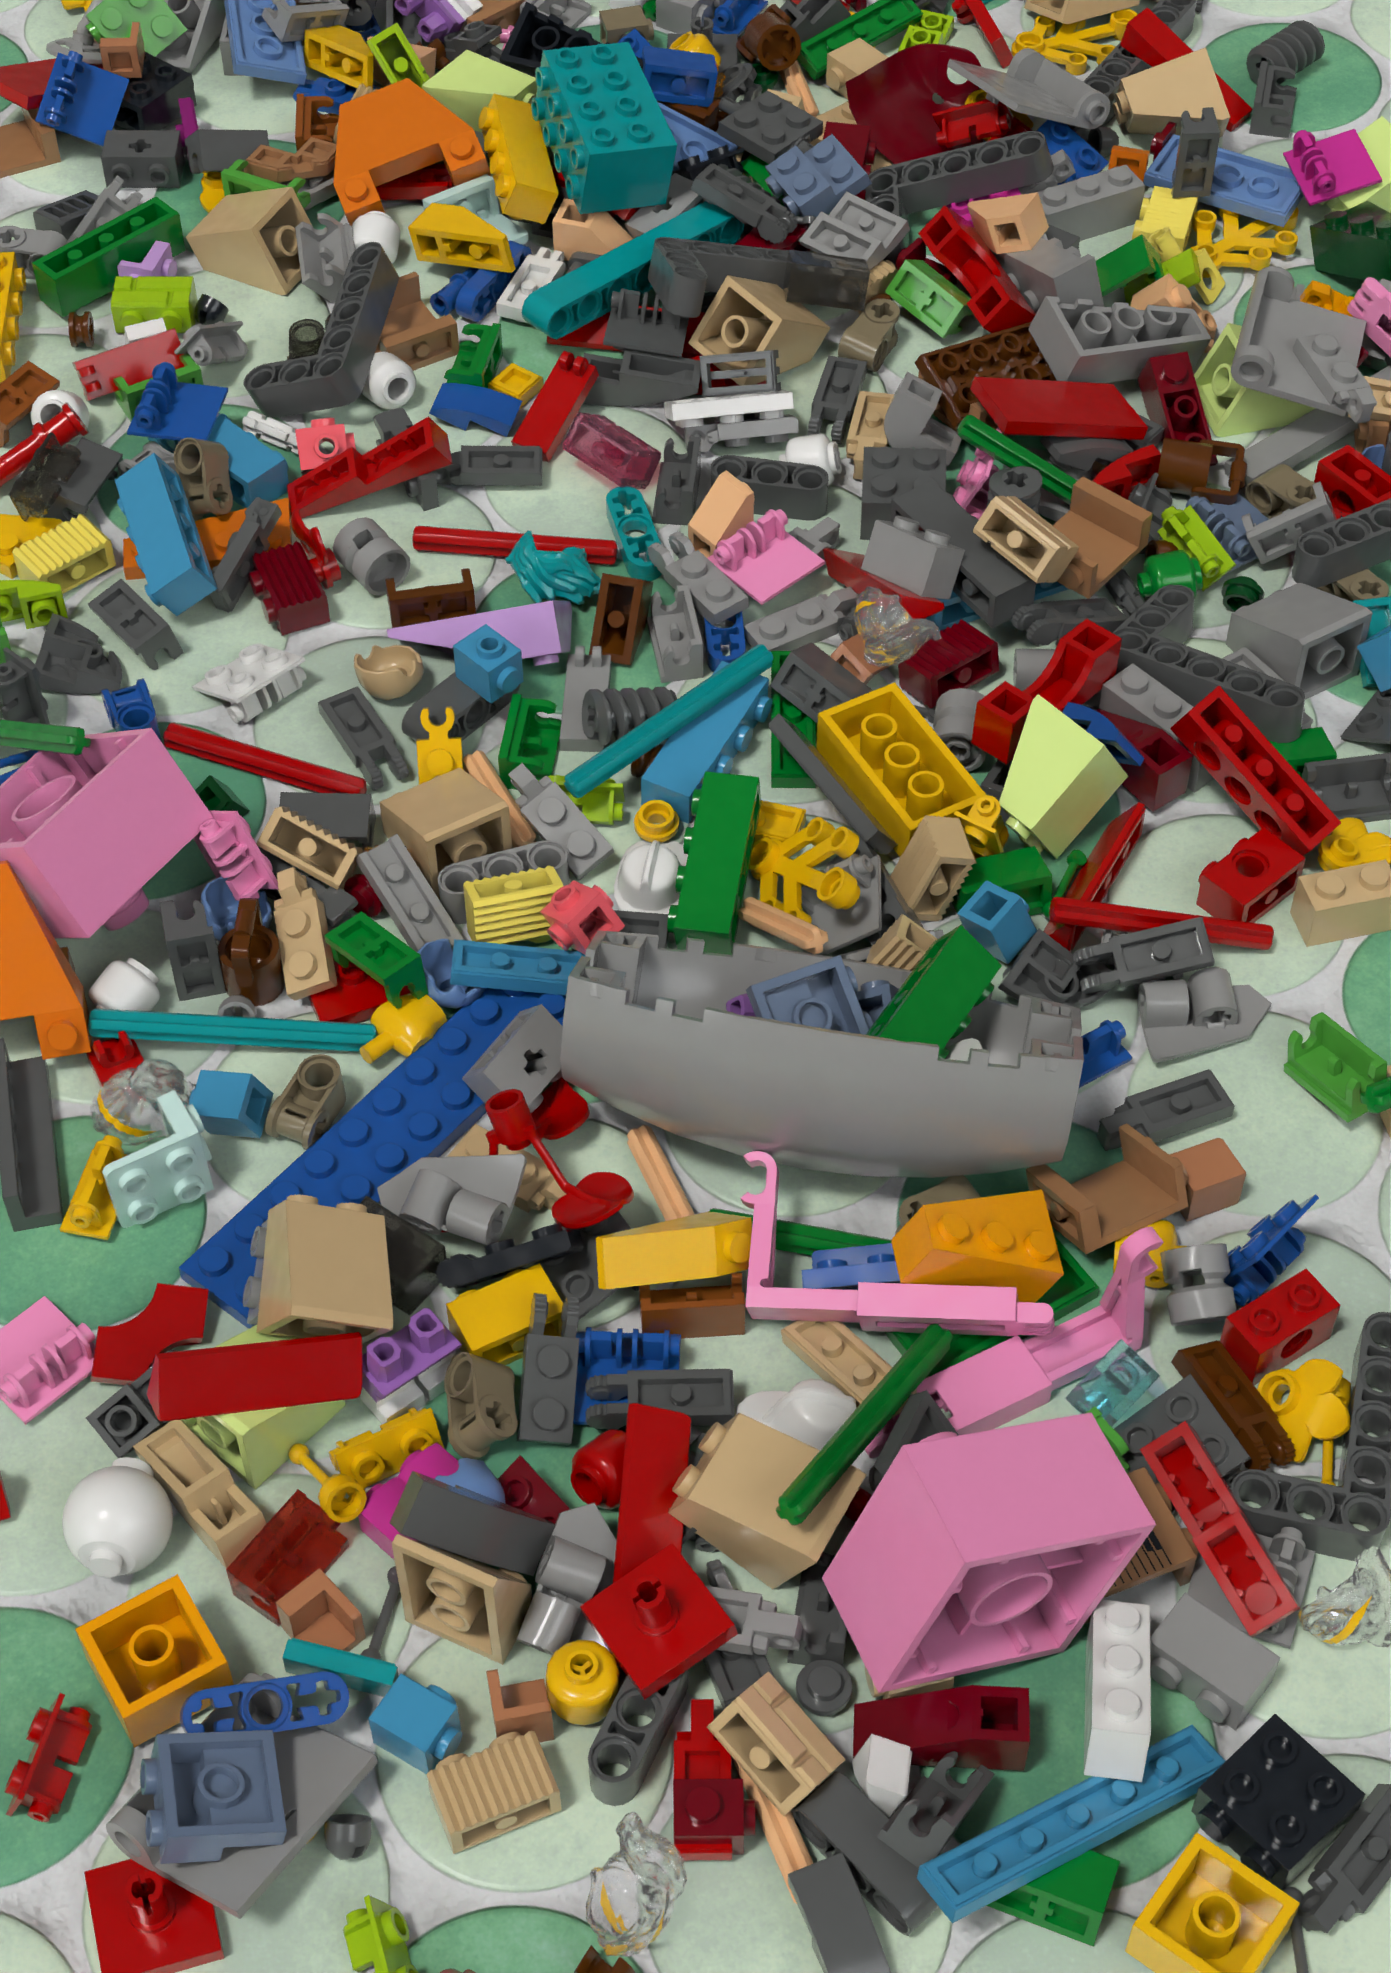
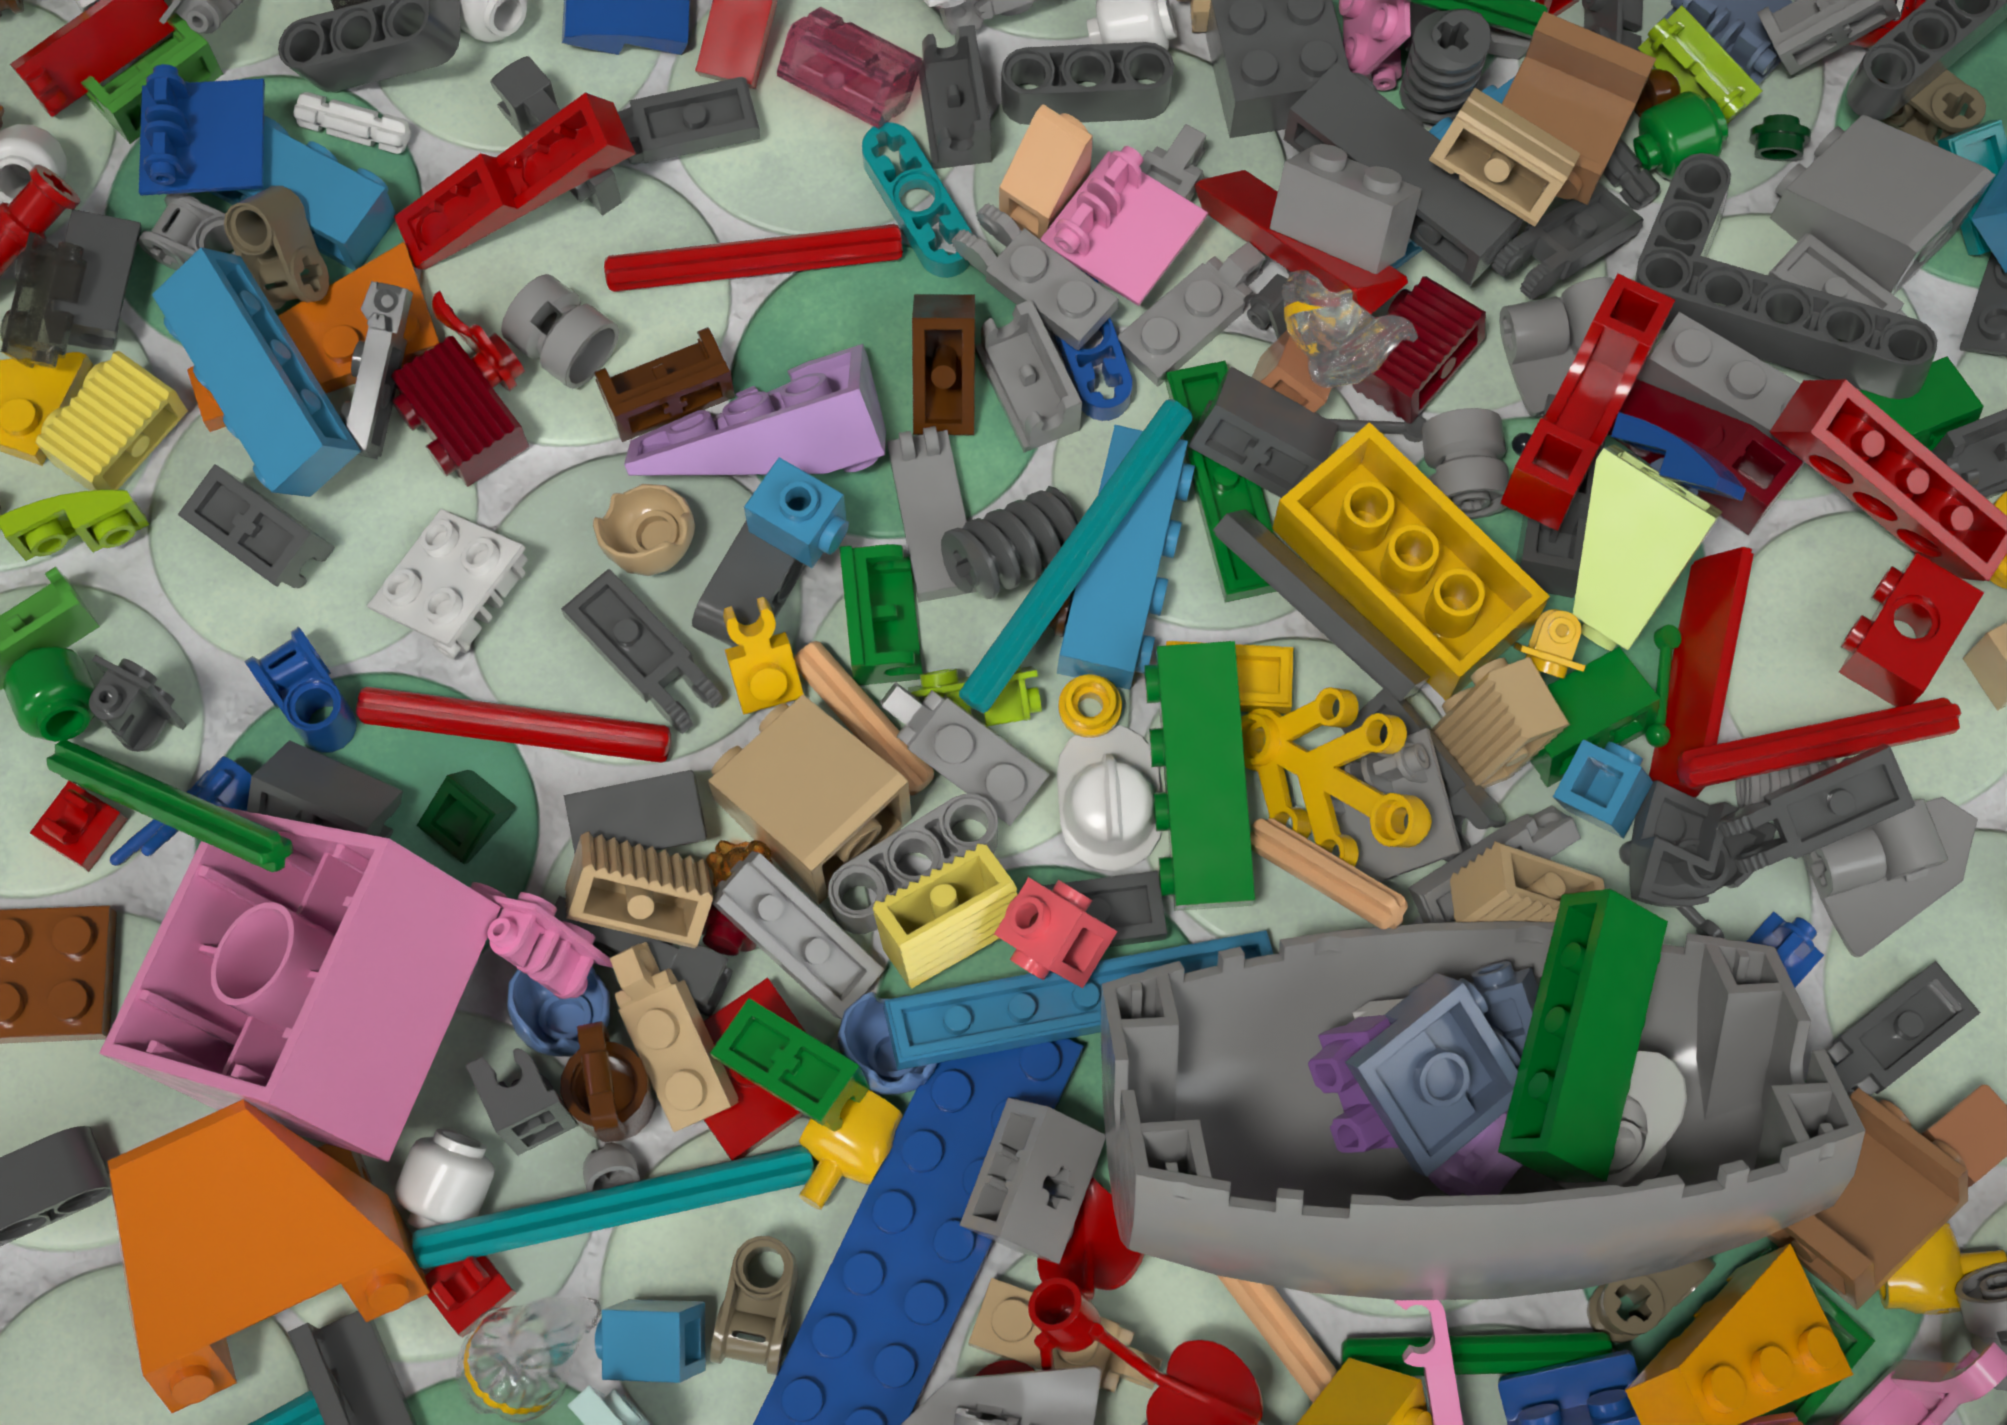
camera: 15 degrees left, 20 degrees up
dark grey brick [35,613,122,694] -> none
coral brick [295,418,356,473] -> none
teal hair [505,530,601,605] -> none

